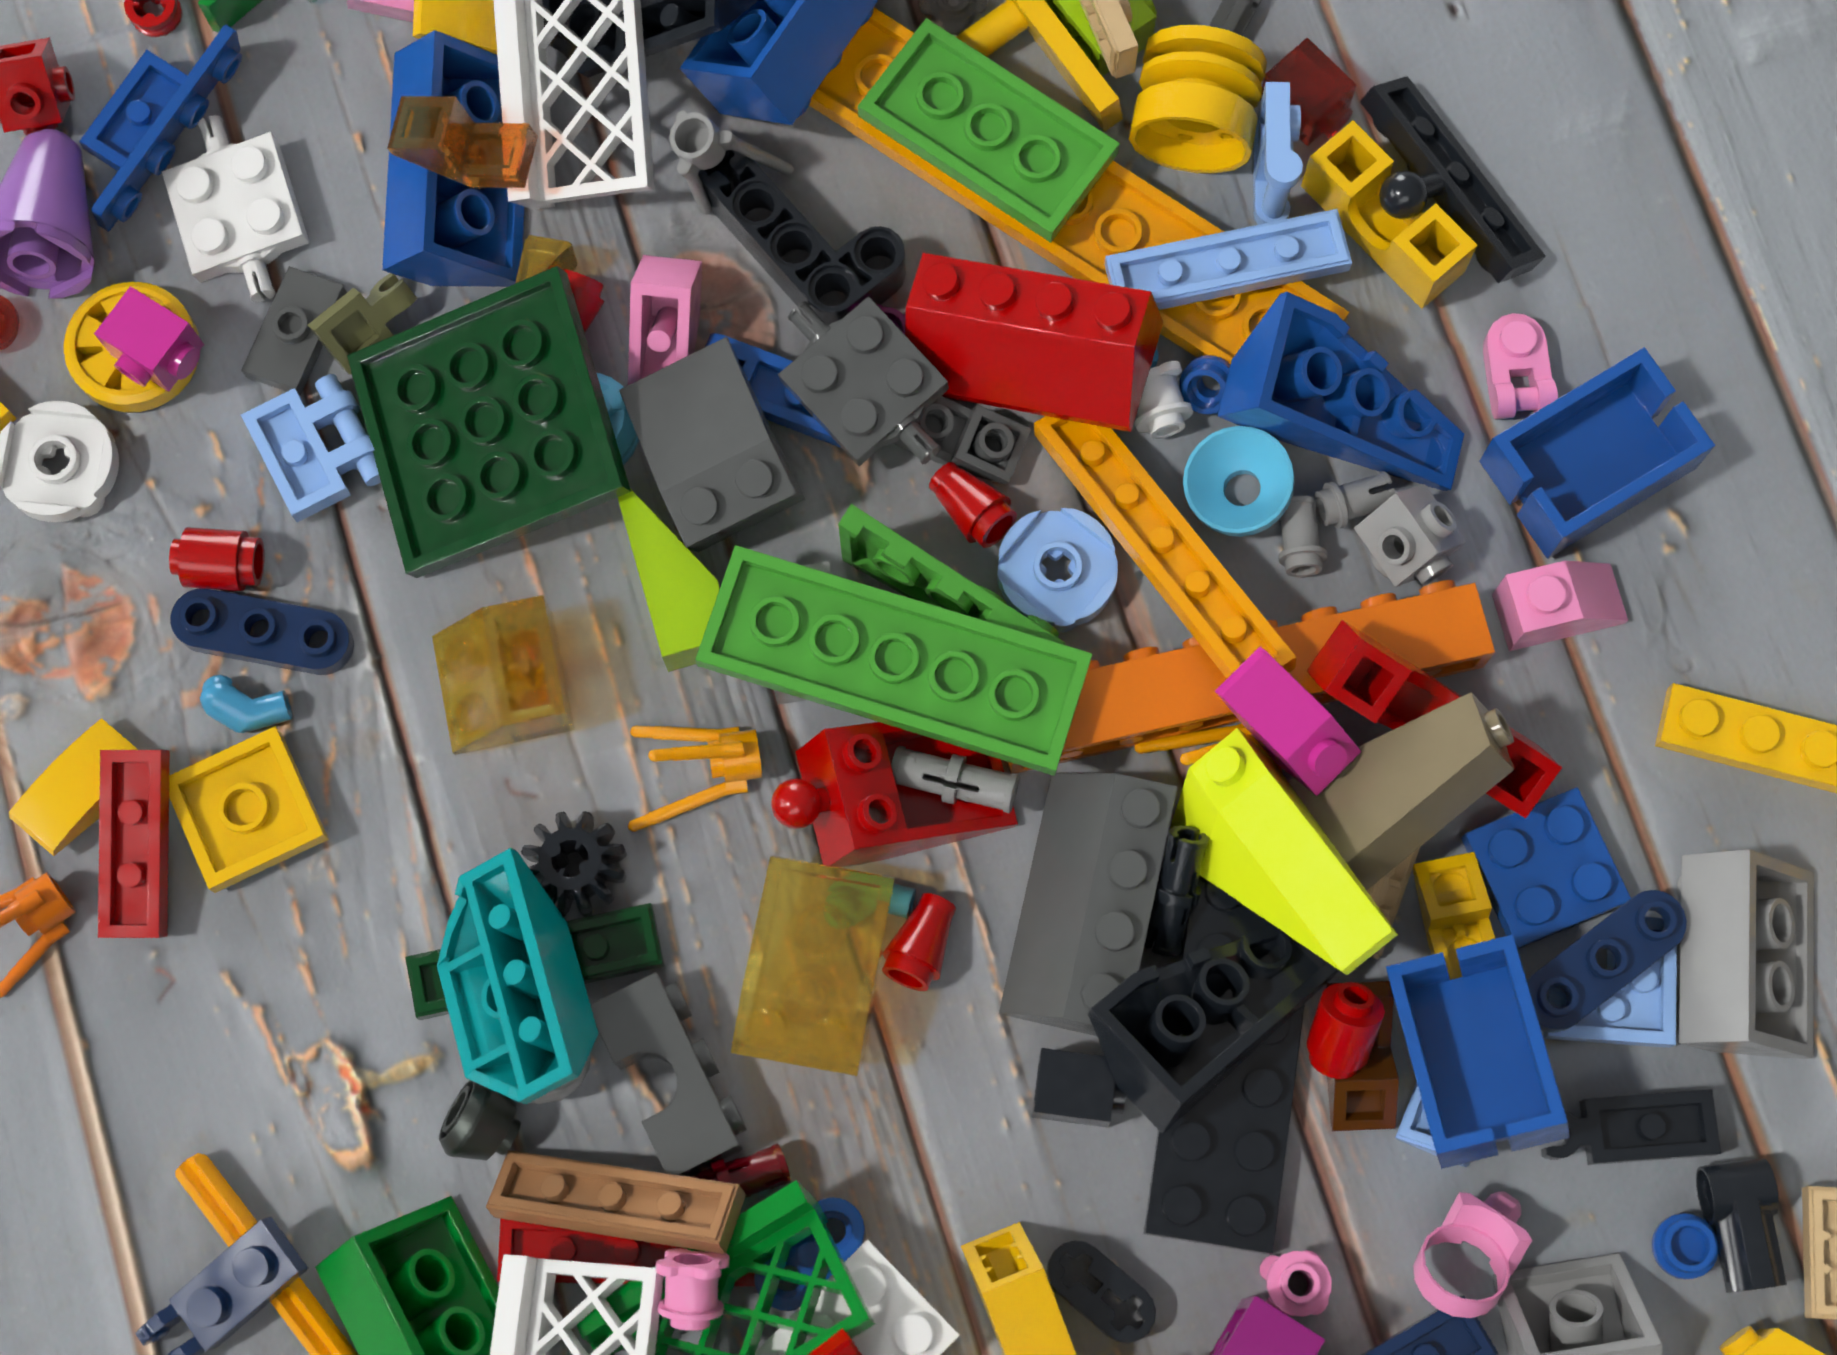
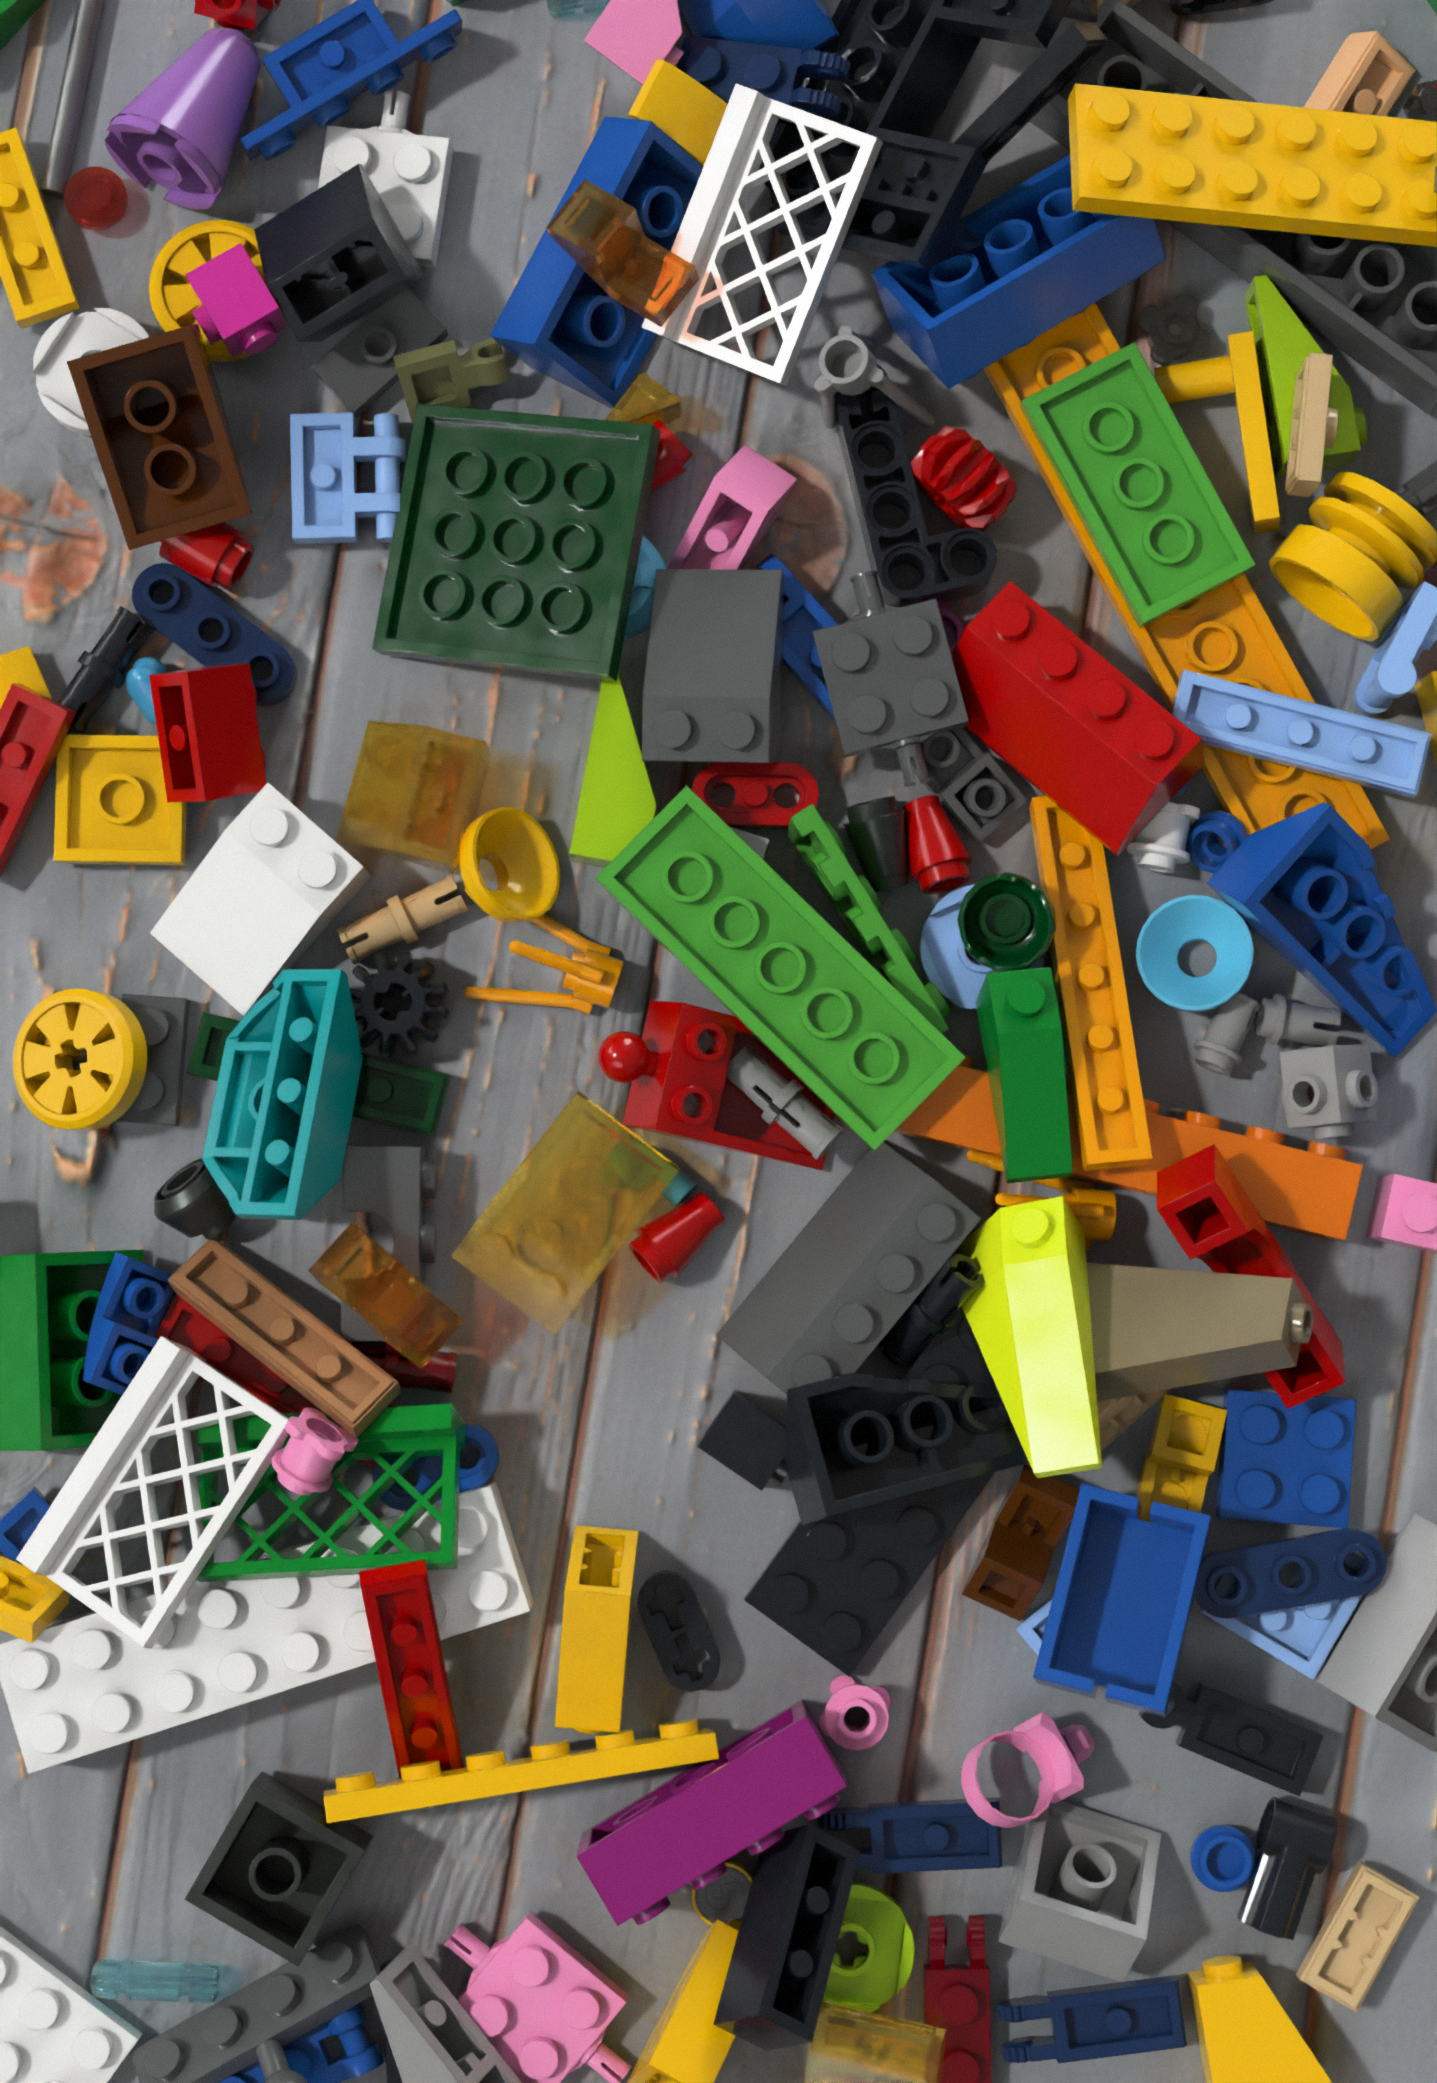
camera: 25 degrees right, 10 degrees up
dark pink slope [1215,647,1361,796] -> none
red brick [1306,982,1385,1079] -> none
none -> yellow wheel [13,988,147,1131]
none -> black pin [57,606,155,733]
none -> reddish brown slope [67,324,253,550]
none -> blue slope [83,1252,173,1395]
none -> dark grey plate [116,994,190,1126]
none -> red brick [149,663,266,802]
none -> white slope [150,782,372,1016]
none -> black slope [254,164,425,342]
none -> clear orange slope [308,1222,465,1369]
none -> tan pin [336,874,469,965]
none -> yellow piece [459,807,561,923]
none -> red plate [692,762,819,829]
none -> pearl dark grey cone [843,795,910,892]
none -> red gear [910,425,1017,531]
none -> dark green hair [957,872,1056,972]
none -> green slope [975,967,1073,1183]

